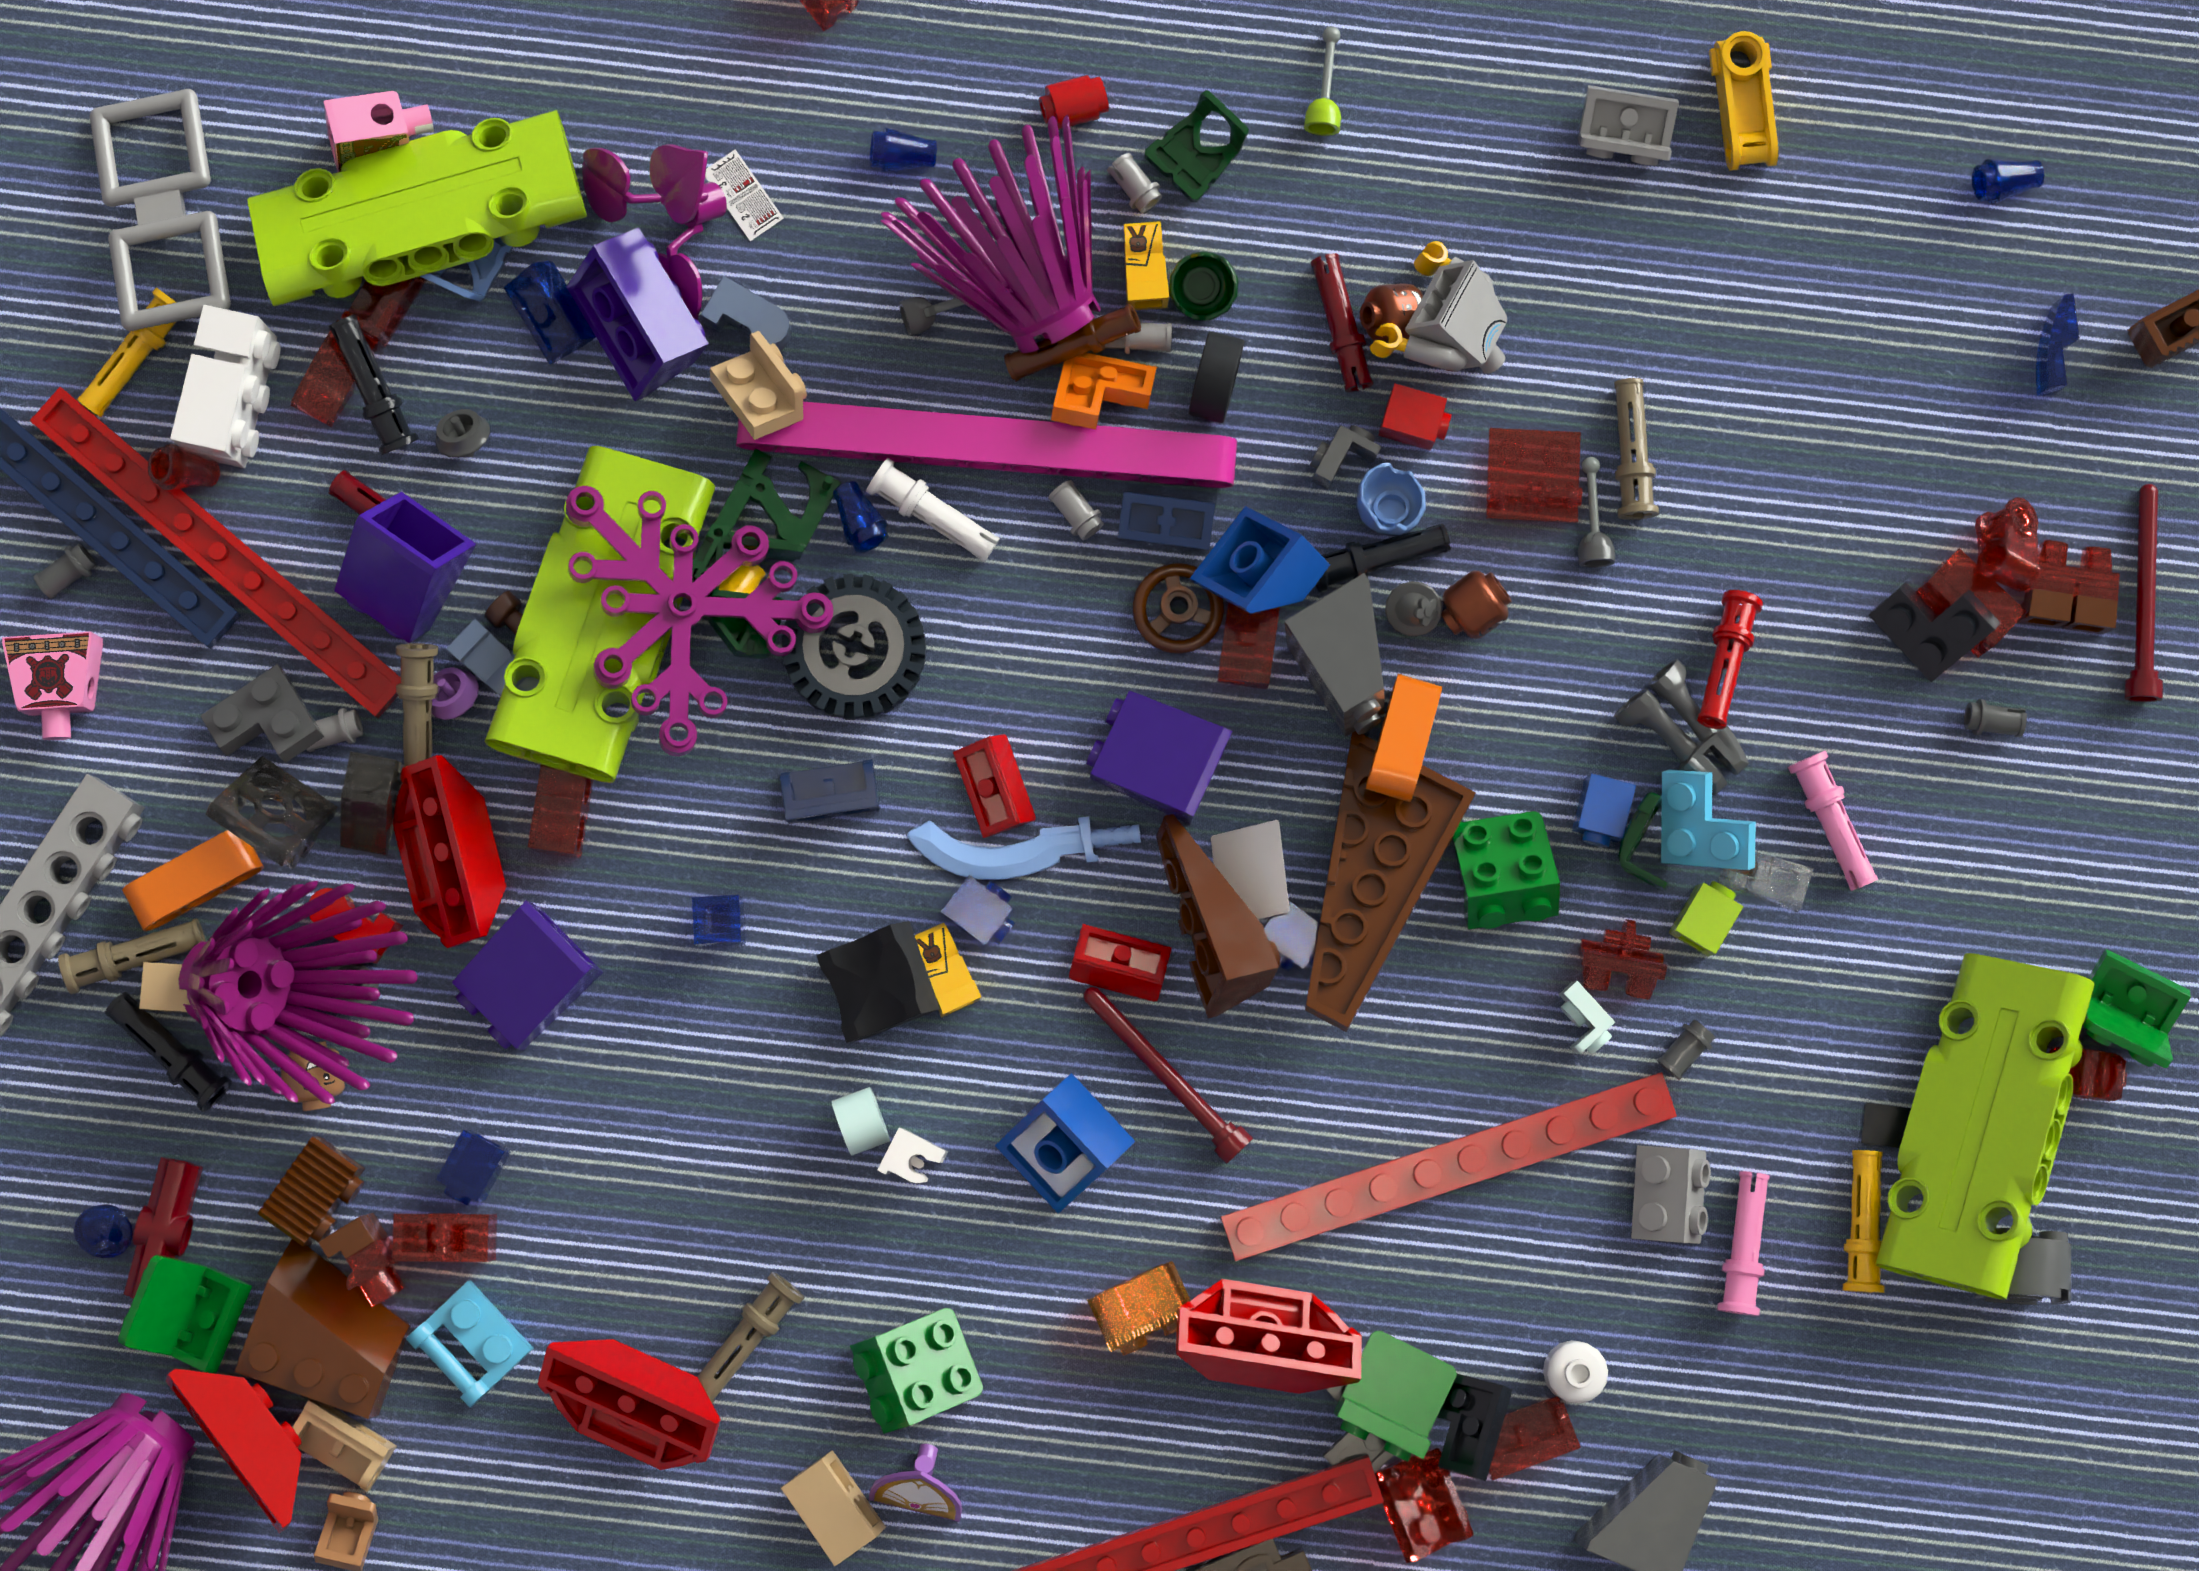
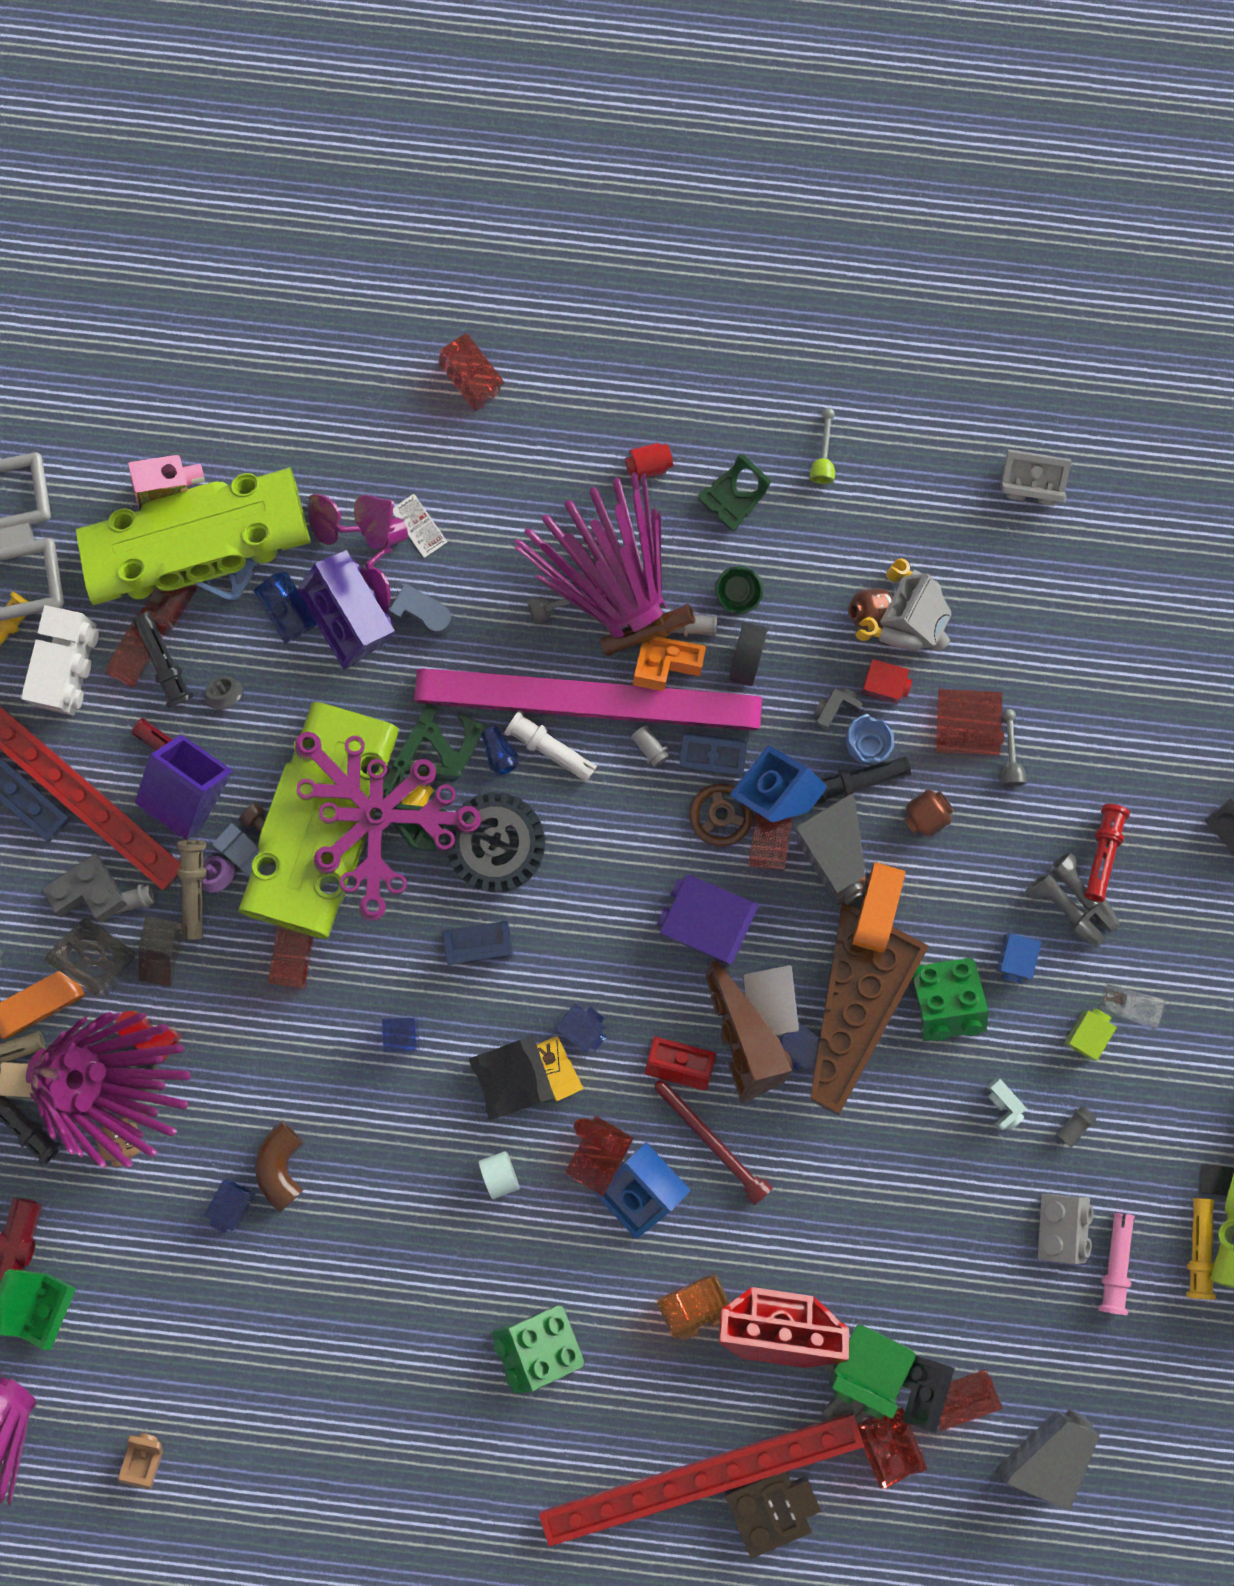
camera: 10 degrees right, 0 degrees up
clear red cone [148,444,220,490] -> none
red wedge [165,1369,302,1534] -> none
reddish brown wedge [234,1239,411,1419] -> none
reddish brown brick [257,1136,365,1246] -> none
tan hinge [292,1399,397,1492] -> none
clear red hips [318,1212,406,1307] -> none
clear red brick [392,1213,497,1262] -> none
red wedge [393,755,507,948] -> none
medium azure plate [406,1280,534,1408] -> none
dark purple slope [452,900,603,1050] -> none
red wedge [537,1339,721,1470] -> none
dark tan pin [697,1272,804,1403] -> none
tan bracket [710,331,807,440] -> none
tan hinge [781,1450,886,1566] -> none
shield [869,1444,962,1522] -> none
clear blue cone [870,127,937,173] -> none
white hinge [877,1128,948,1183] -> none
light blue sword [907,816,1141,880] -> none
red slope [953,734,1036,838] -> none
light grey pin [1107,153,1162,213] -> none
yellow leg [1124,221,1169,310] -> none
plate [1220,1072,1677,1261] -> none
dark red pin [1310,253,1374,392] -> none
dark grey hat [1385,581,1442,637] -> none
white head [1543,1340,1608,1404] -> none
clear red hips [1578,919,1667,1000] -> none
dark tan pin [1614,378,1659,520] -> none
dark green piece [1618,792,1668,893] -> none
medium azure plate [1661,769,1756,870] -> none
yellow piece [1709,31,1778,171] -> none
bright pink pin [1788,750,1878,891] -> none
none -> reddish brown cylinder [255,1121,304,1213]
none -> clear red hinge [565,1115,634,1197]

